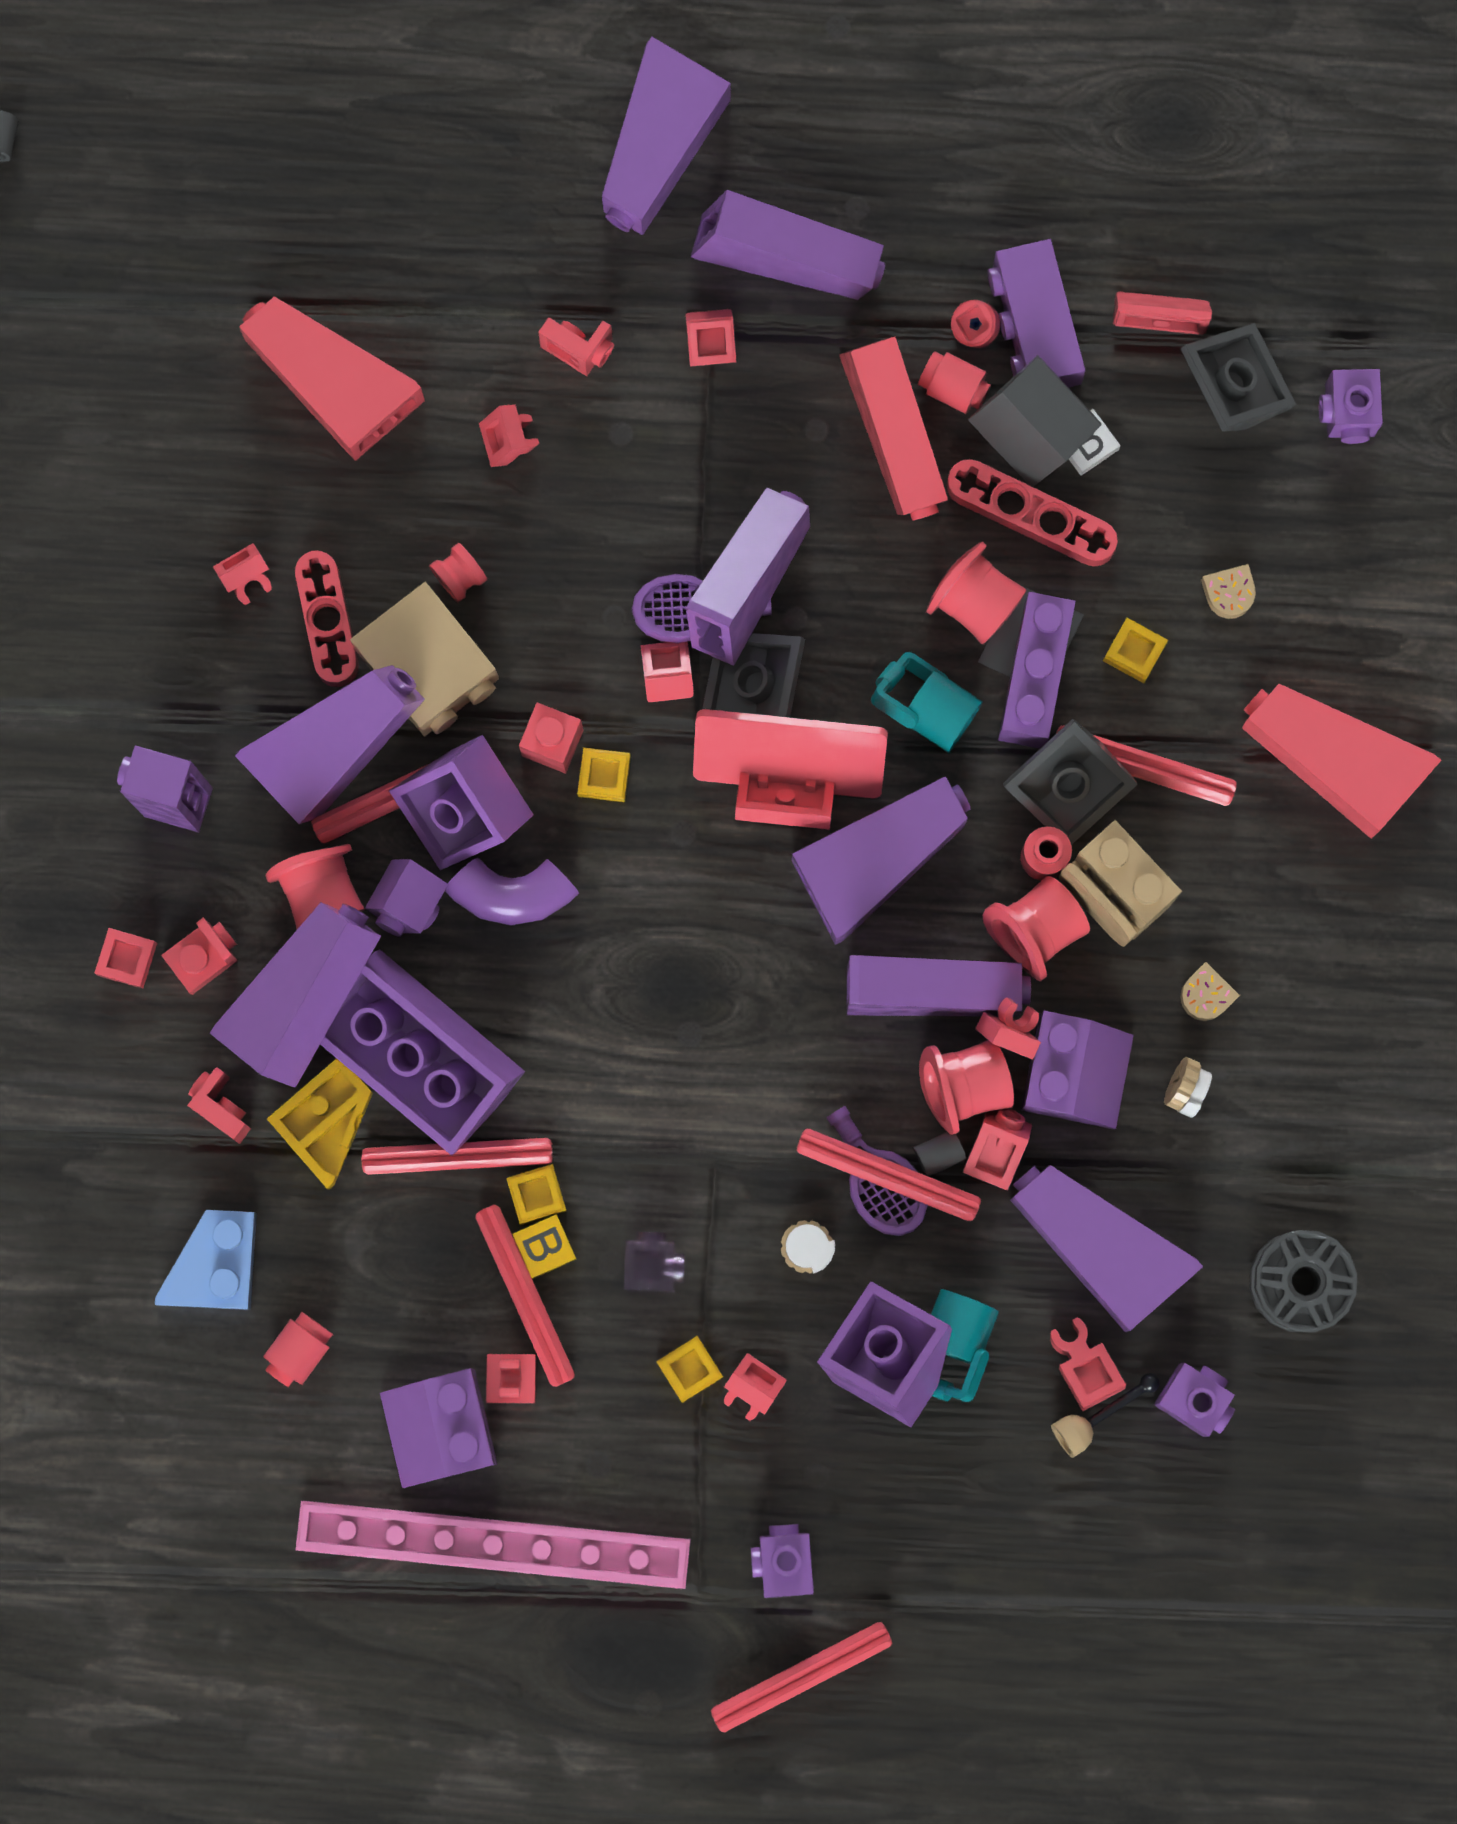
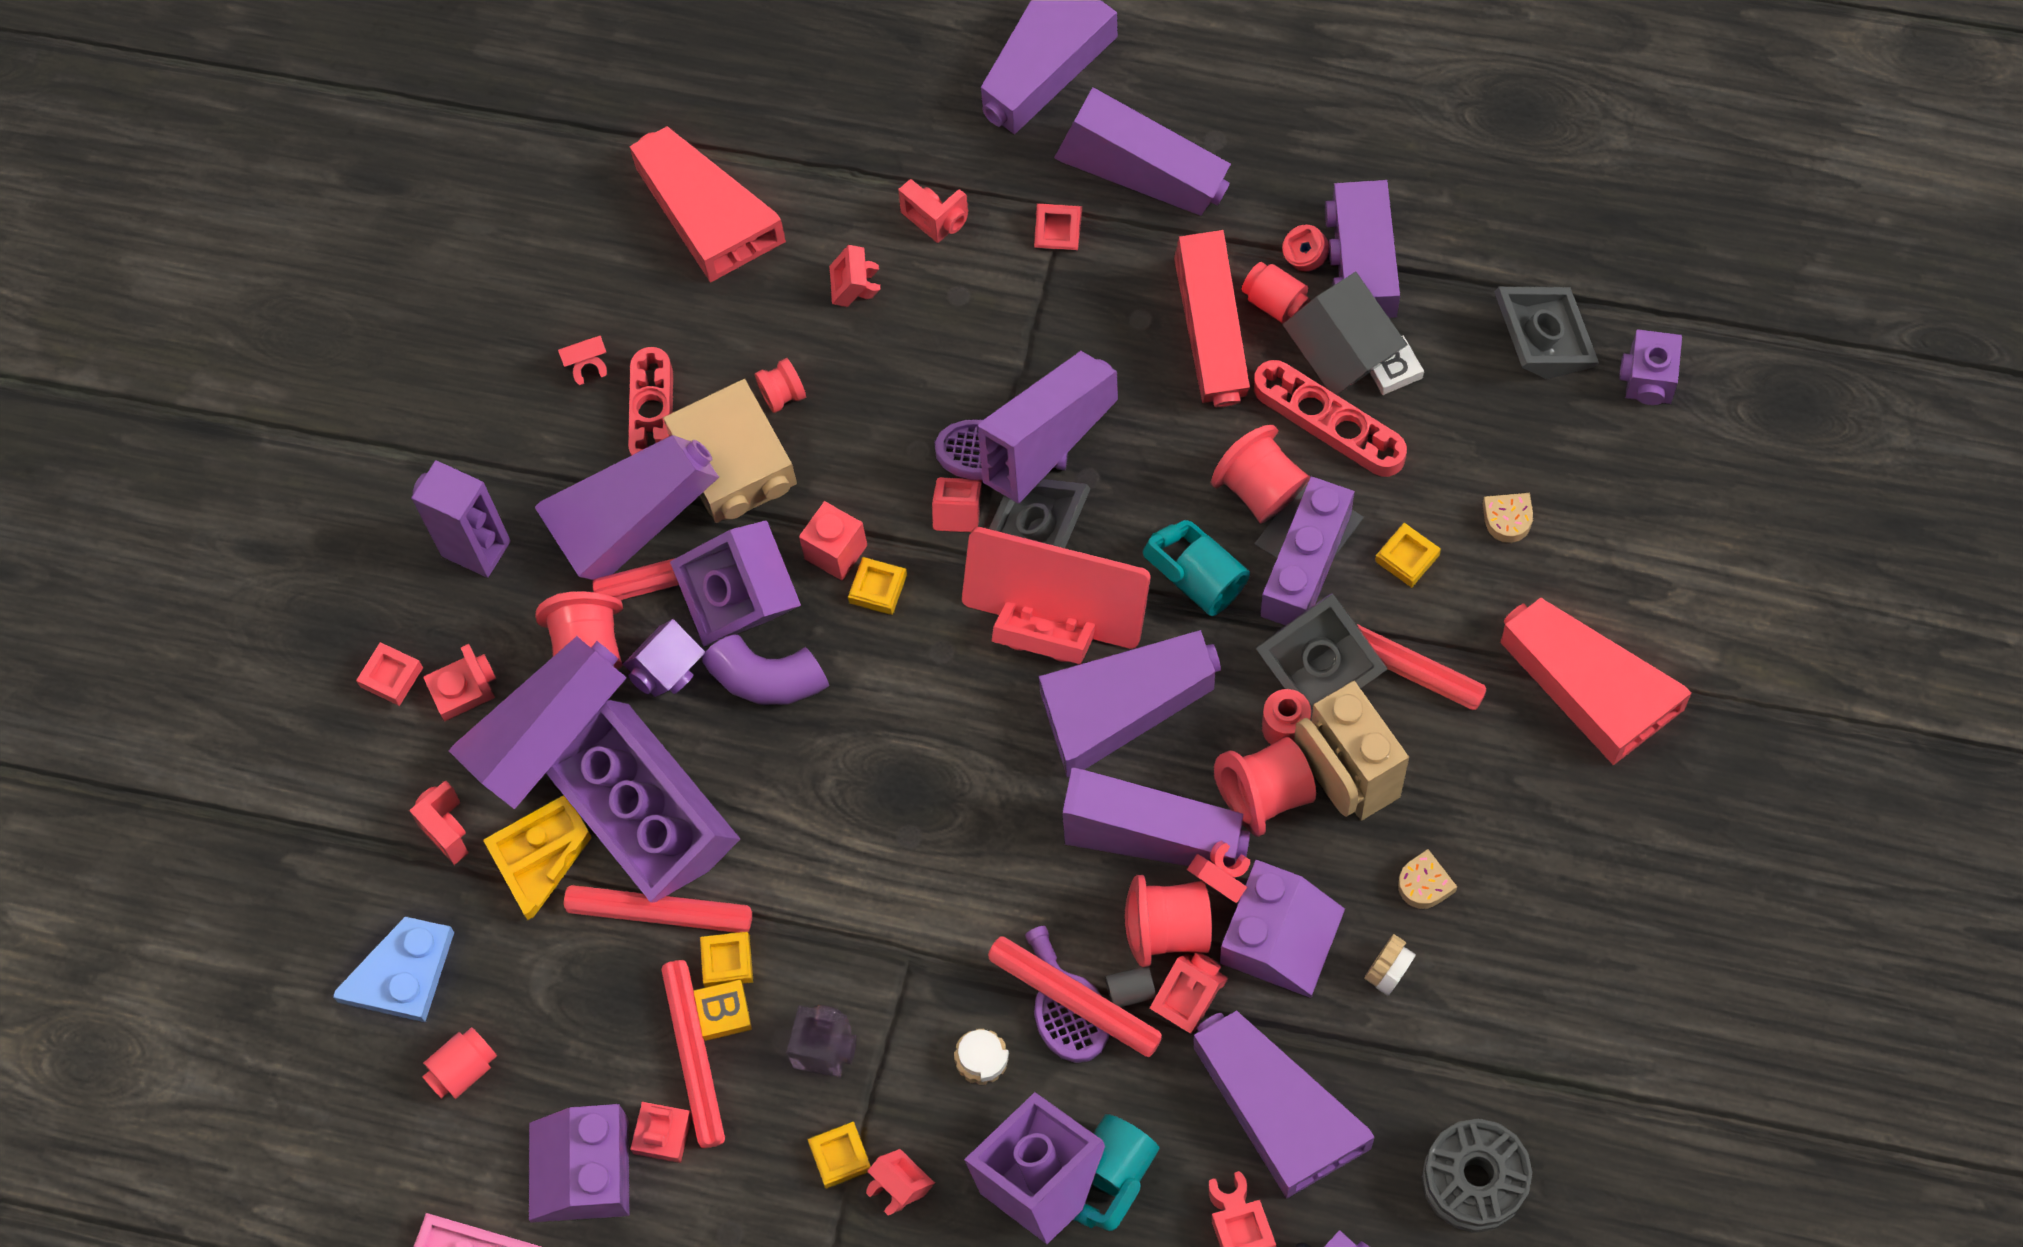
camera: 15 degrees right, 15 degrees down
coral slope [1113,292,1212,335] -> none

